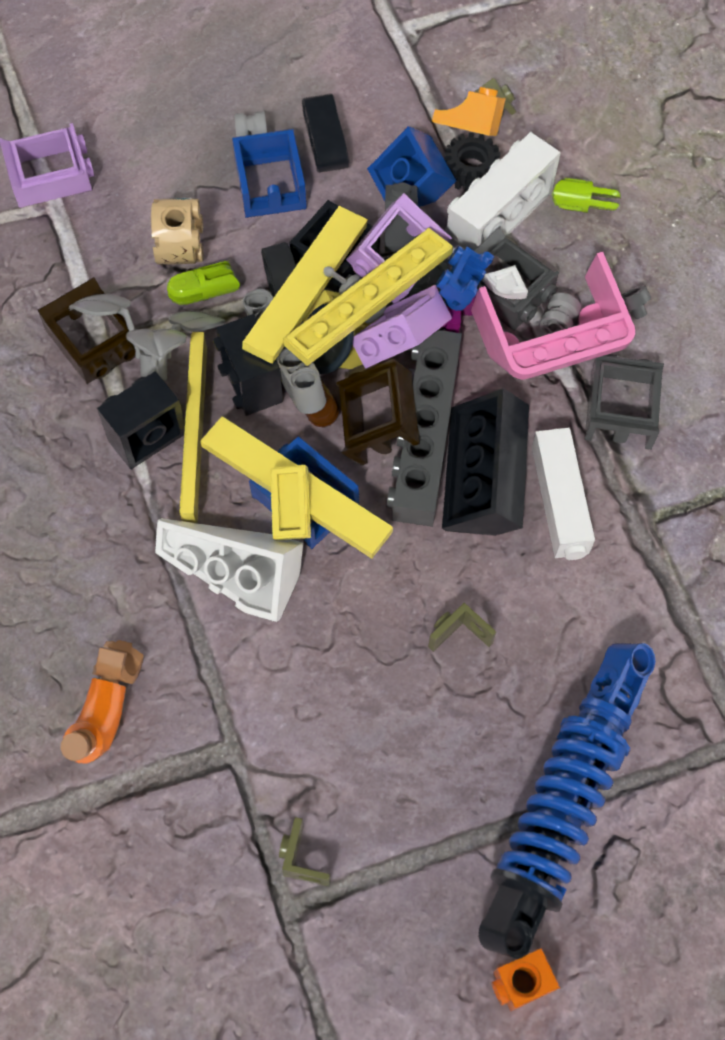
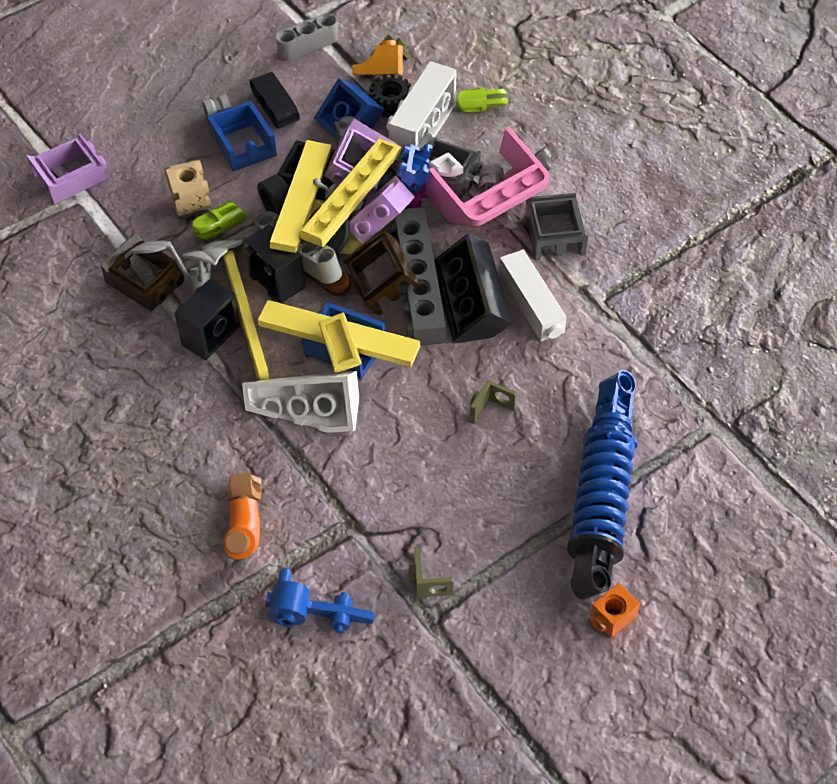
camera: 15 degrees left, 10 degrees down
none -> blue piece [265,568,375,633]
none -> light grey beam [276,13,338,61]

